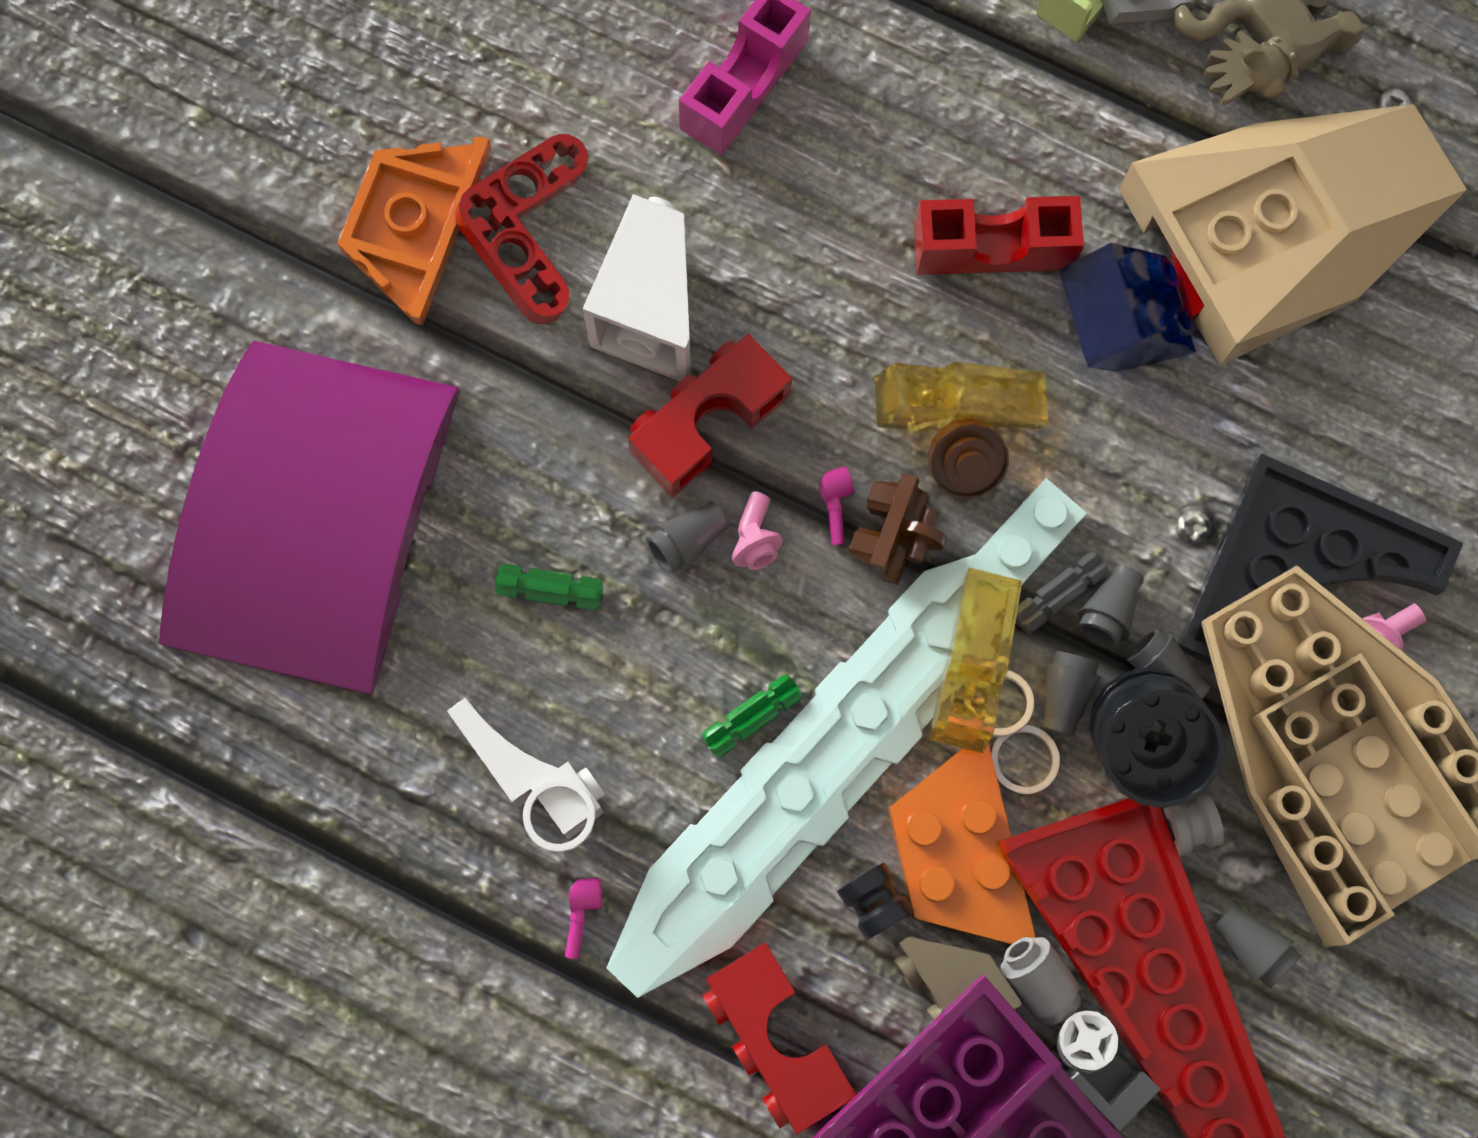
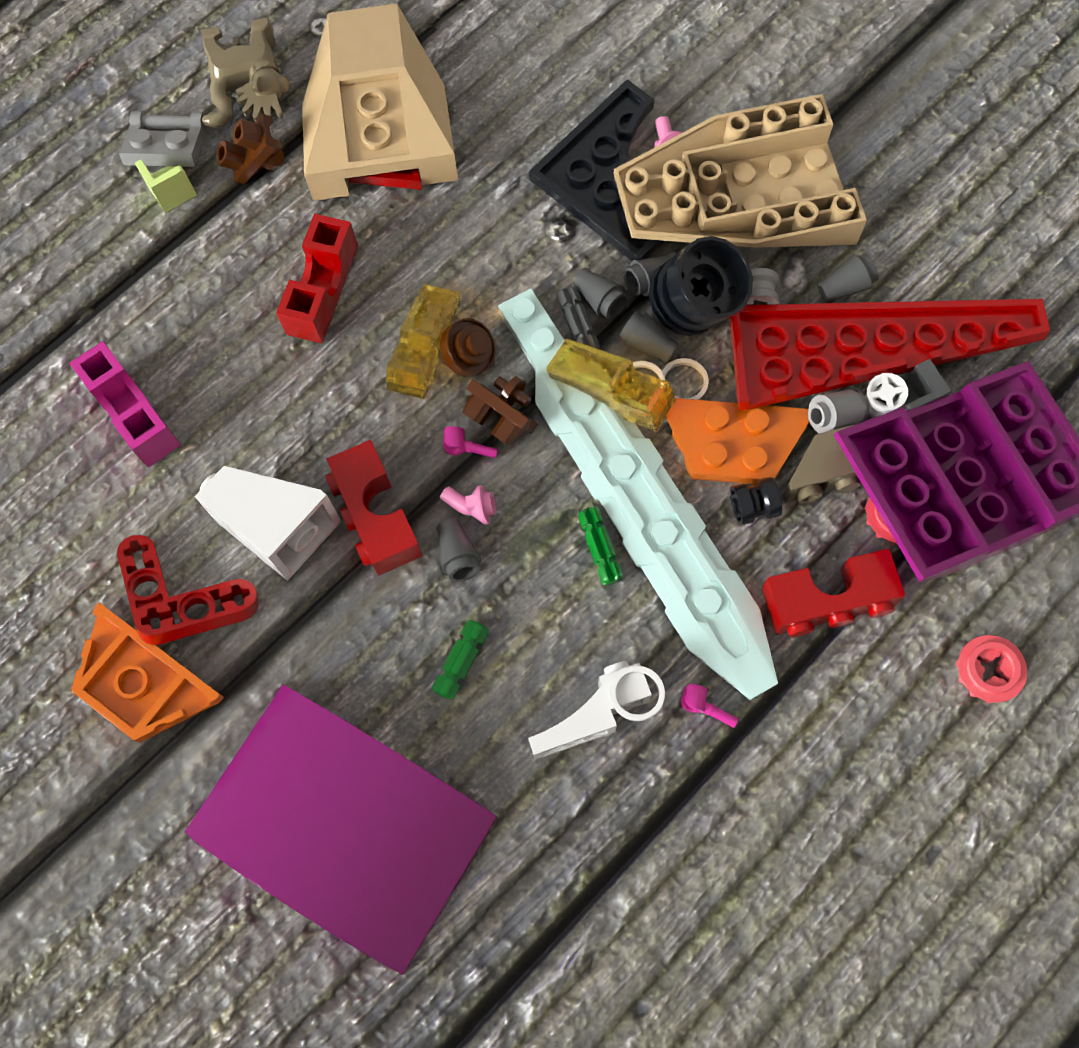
camera: 65 degrees left, 5 degrees down
clear blue slope [1059,243,1196,372] -> none
none -> reddish brown hips [217,113,284,184]

